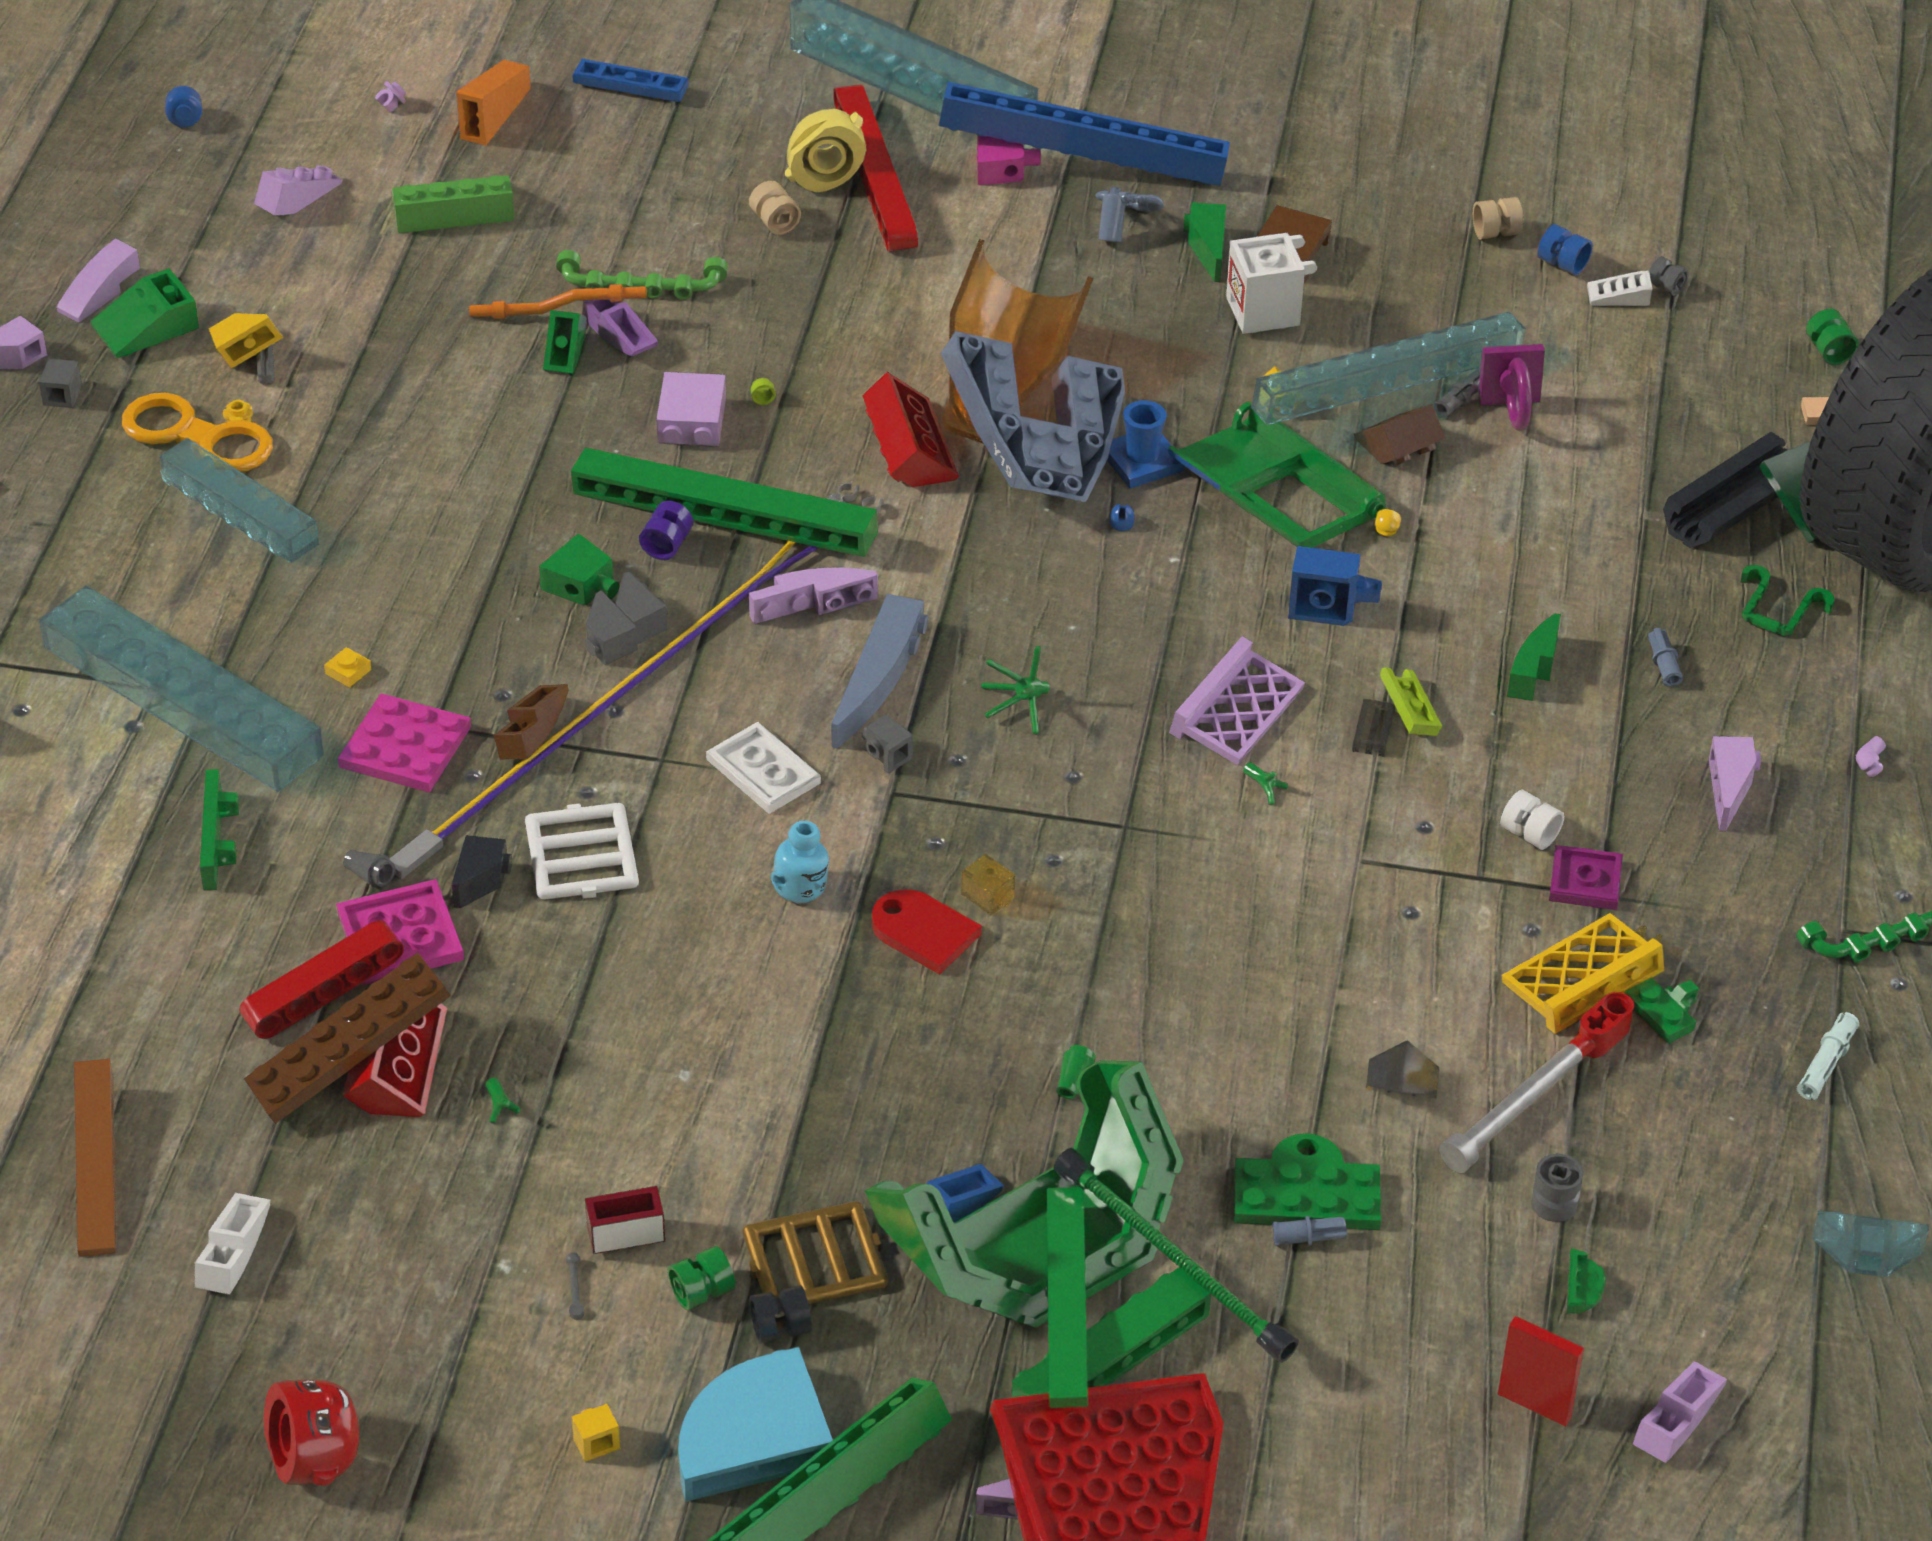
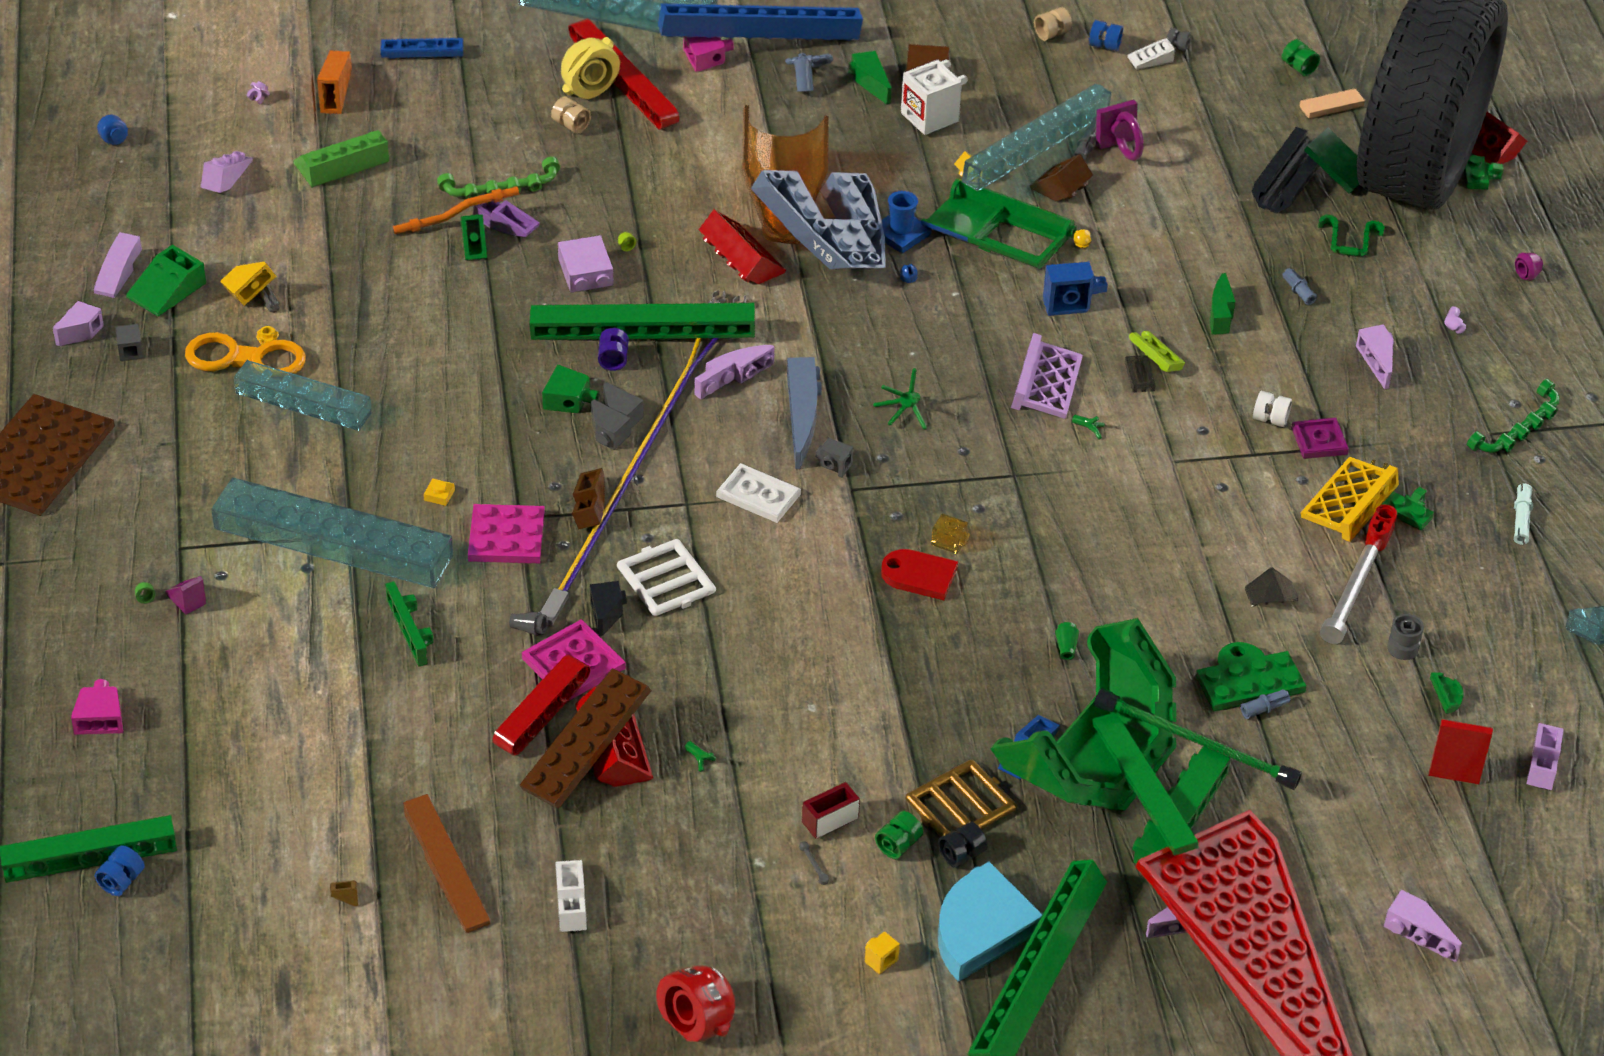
camera: 20 degrees left, 0 degrees up
medium azure piece [771,821,829,903] -> none

